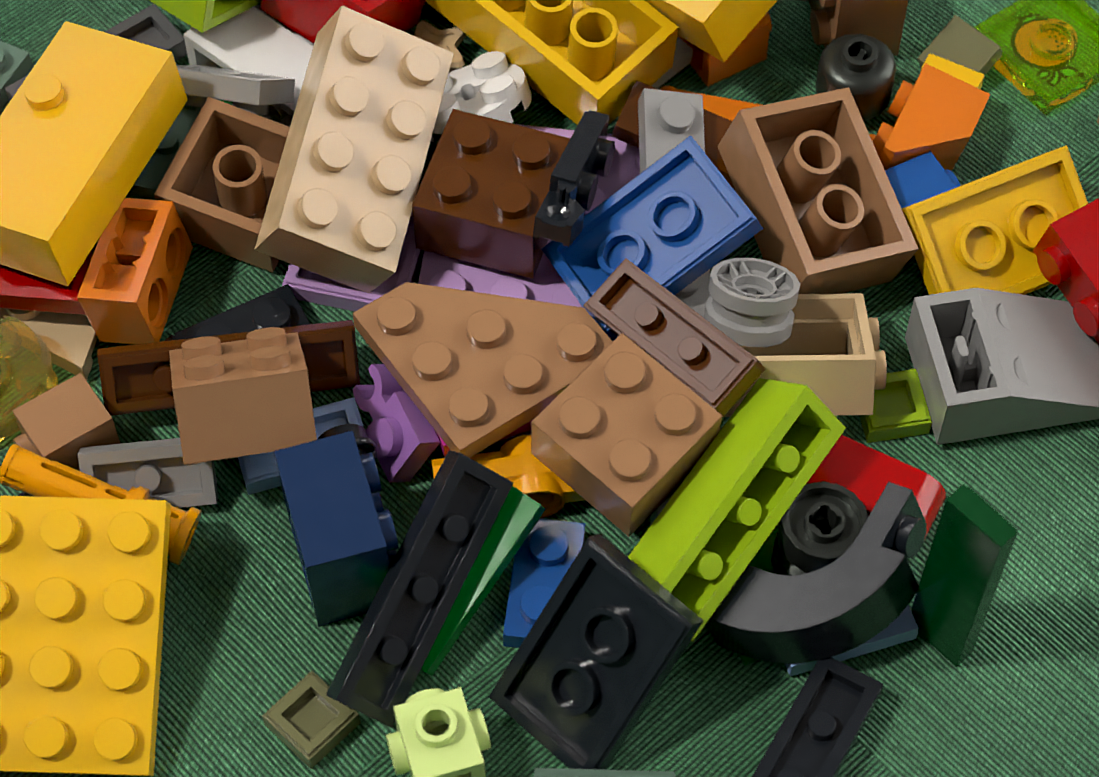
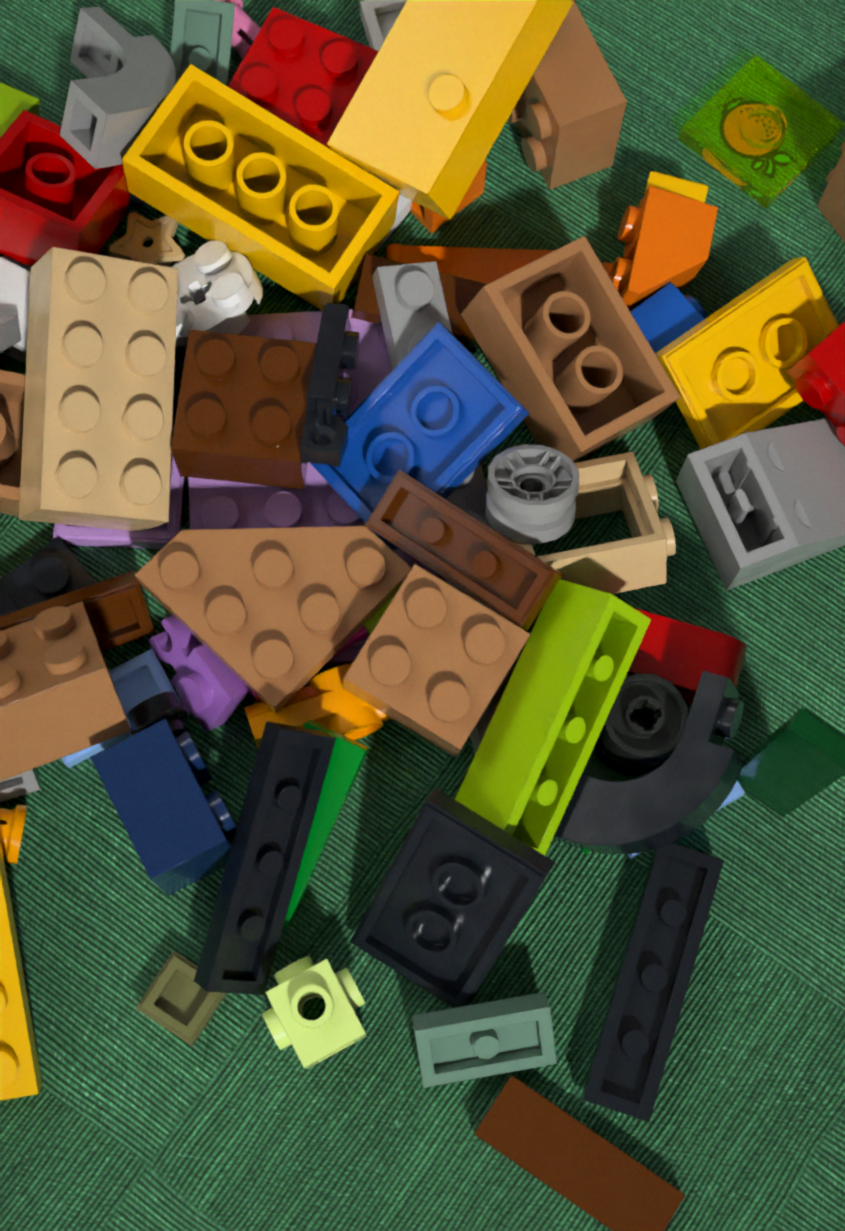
camera: 15 degrees left, 15 degrees up
blue plate [503,518,585,648] -> none
pearl dark grey head [815,34,896,121] -> none
lime tile [859,369,932,443] -> none
olive tile [917,15,1002,75] -> none

